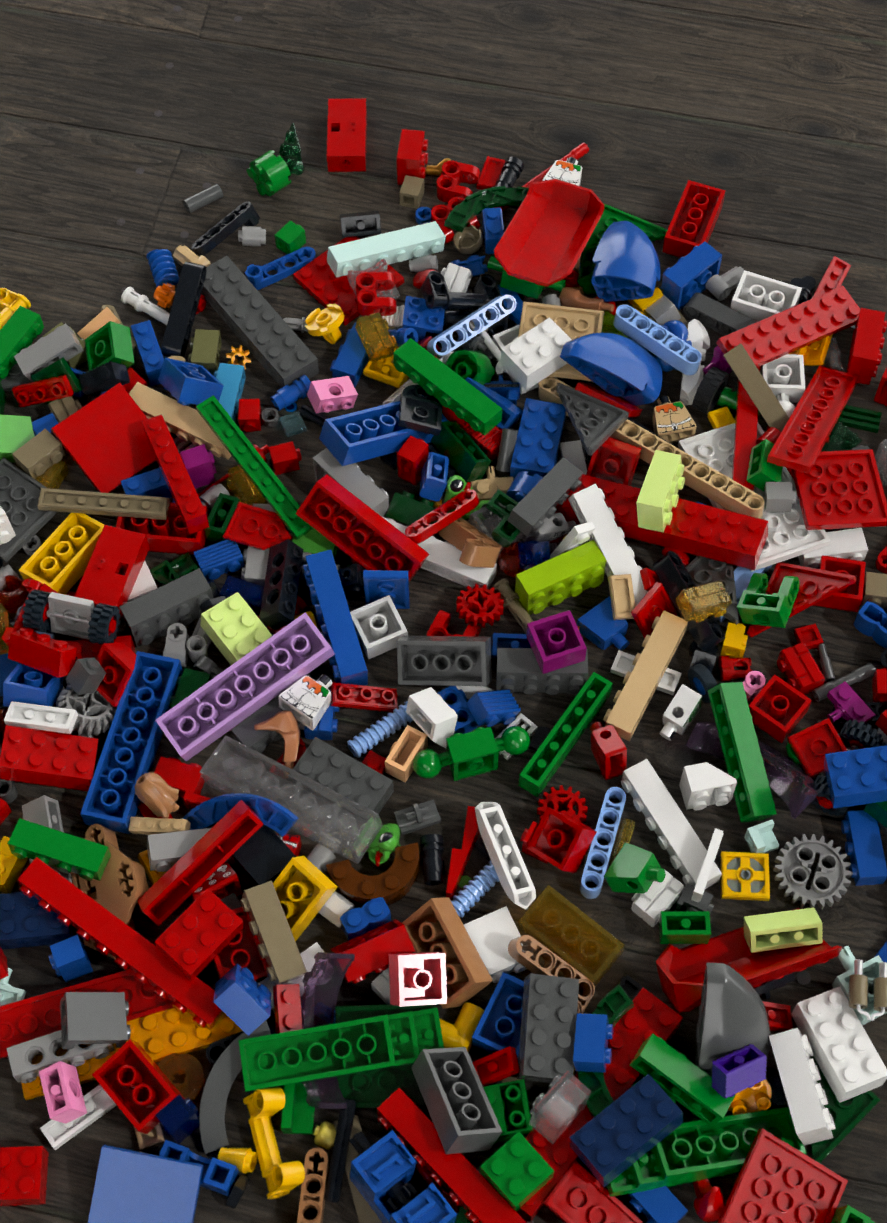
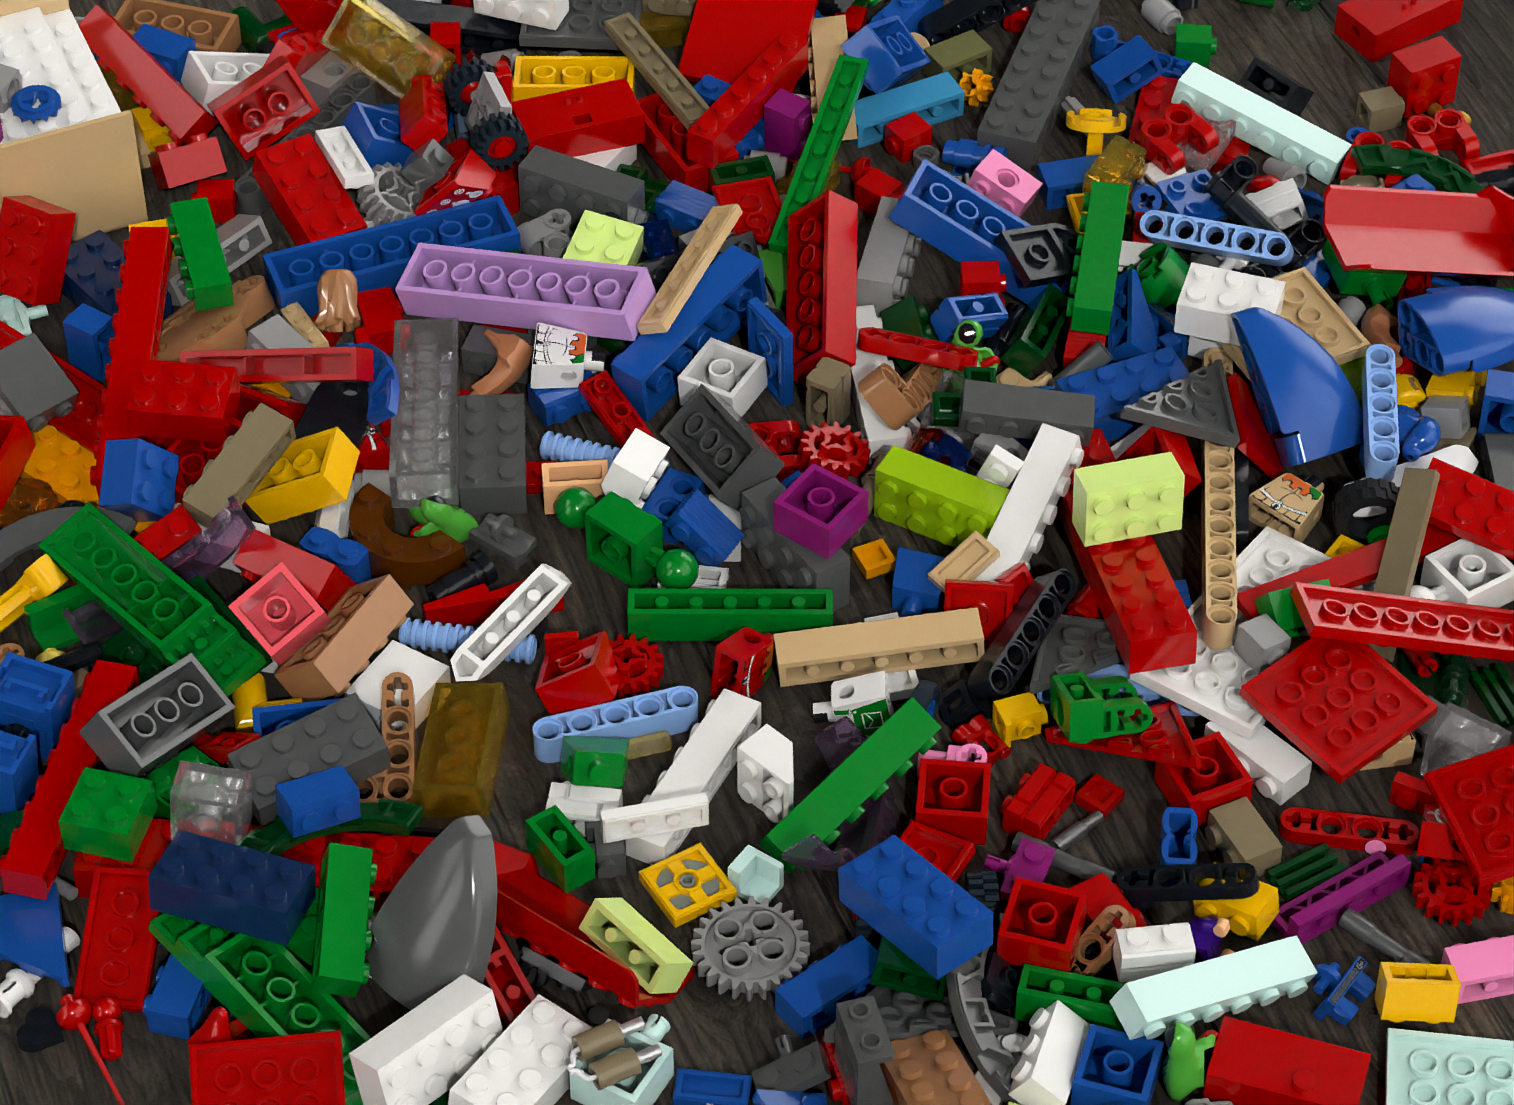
camera: 55 degrees right, 15 degrees down
clear yellow brick [676,581,731,622] -> none
dark purple brick [712,1044,767,1099] -> none
light orange dish [728,1079,772,1115] -> none
none -> tan tile [636,204,743,335]
none -> dark tan brick [806,357,851,428]
none -> blue brick [1090,35,1165,104]

